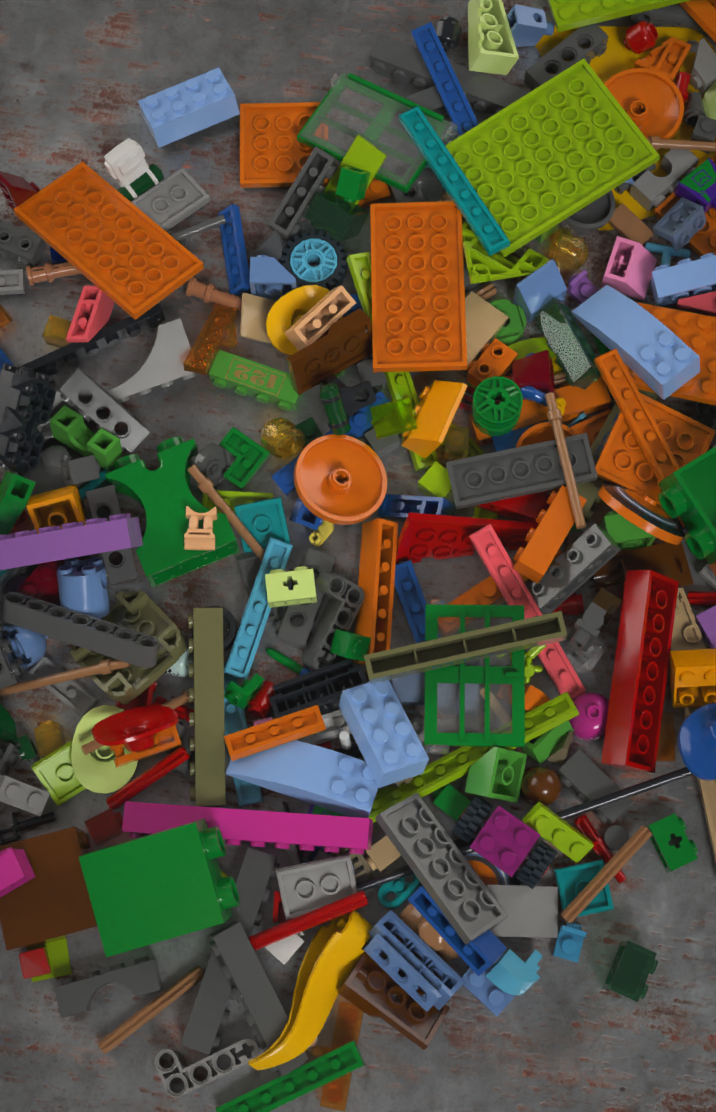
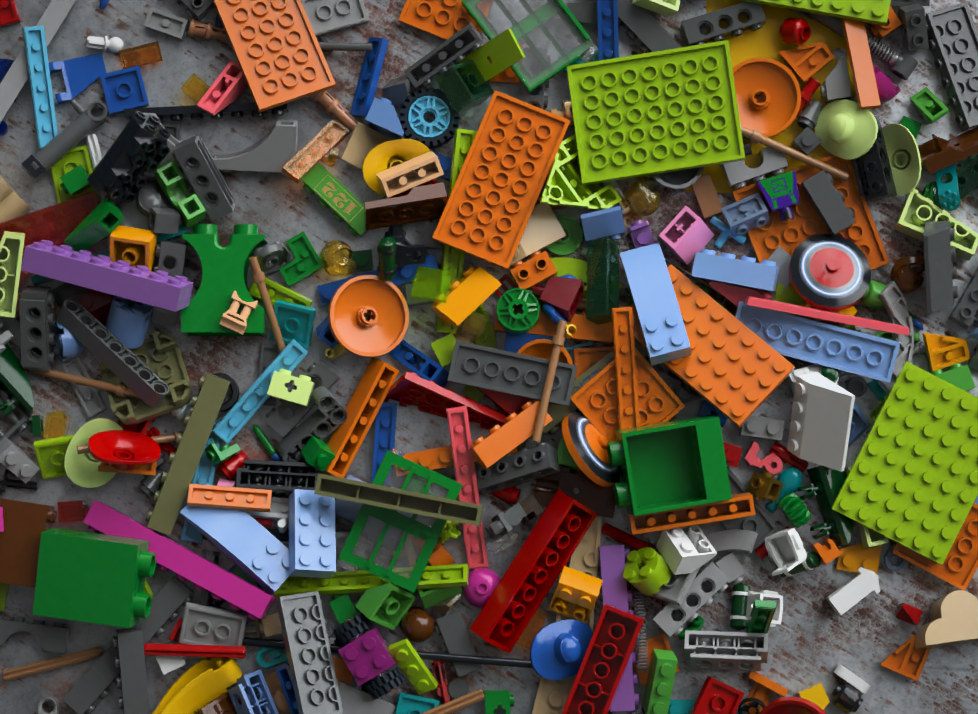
camera: 20 degrees right, 10 degrees up
red axle [106,747,189,809] -> none
green brick [335,166,371,203] -> none
teal tile [399,106,510,256] -> none

